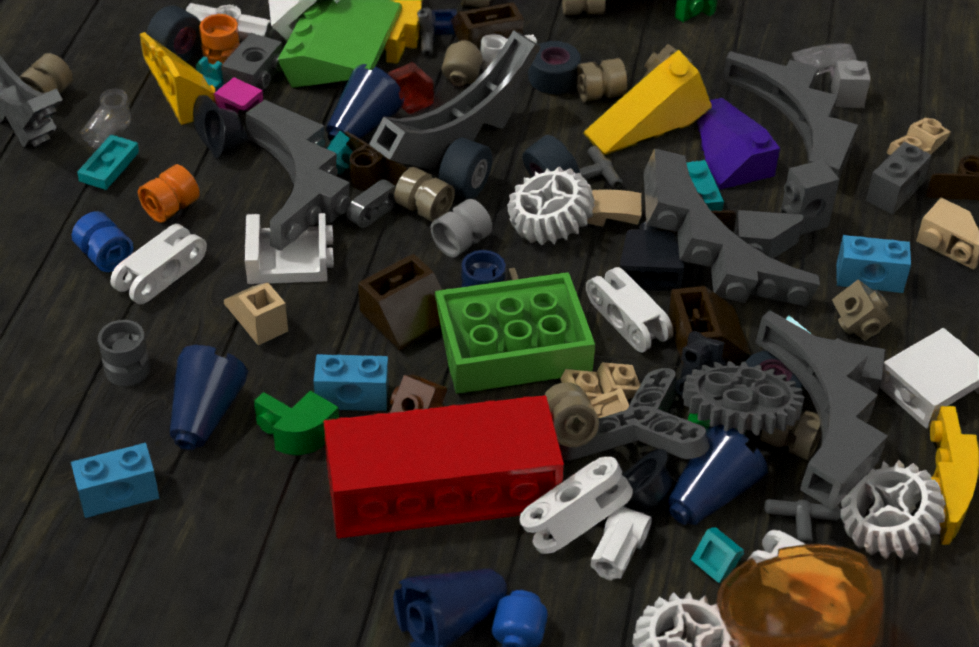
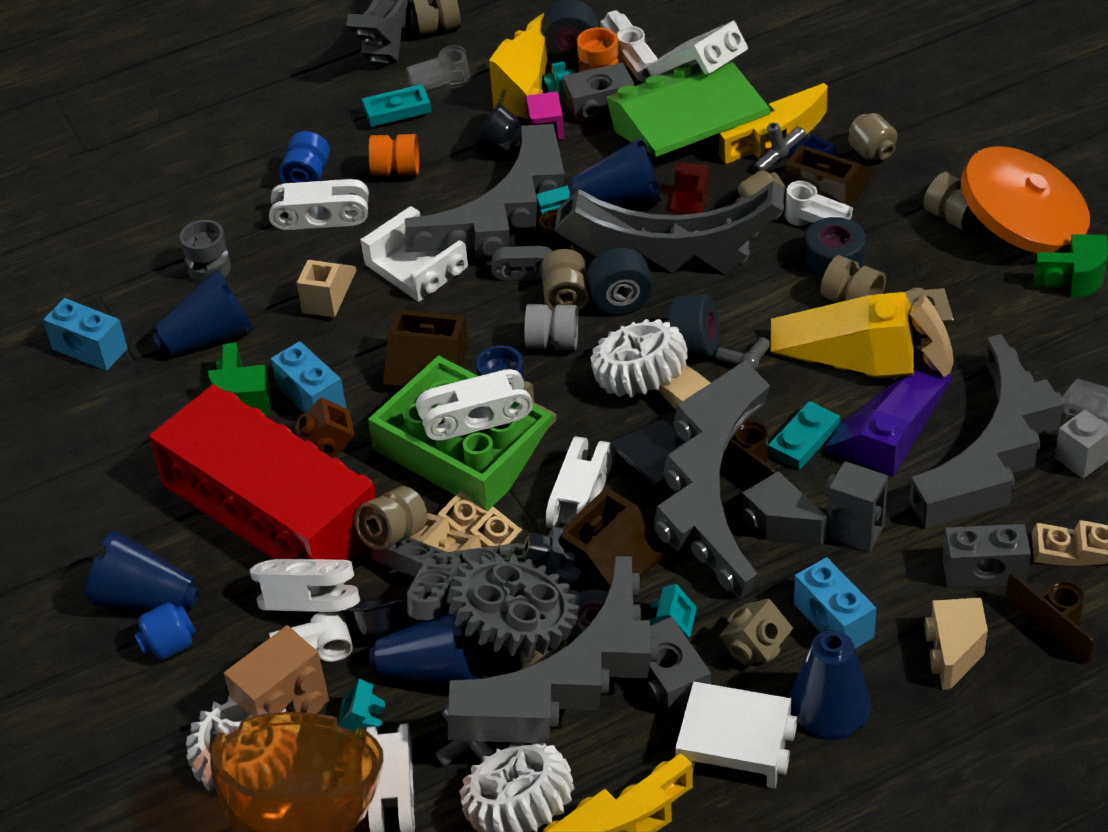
camera: 55 degrees right, 0 degrees up
none -> medium nougat brick [224,625,329,725]
none -> white piece [416,369,533,440]
none -> dark blue cone [789,630,871,740]
none -> tan slope [910,295,954,377]

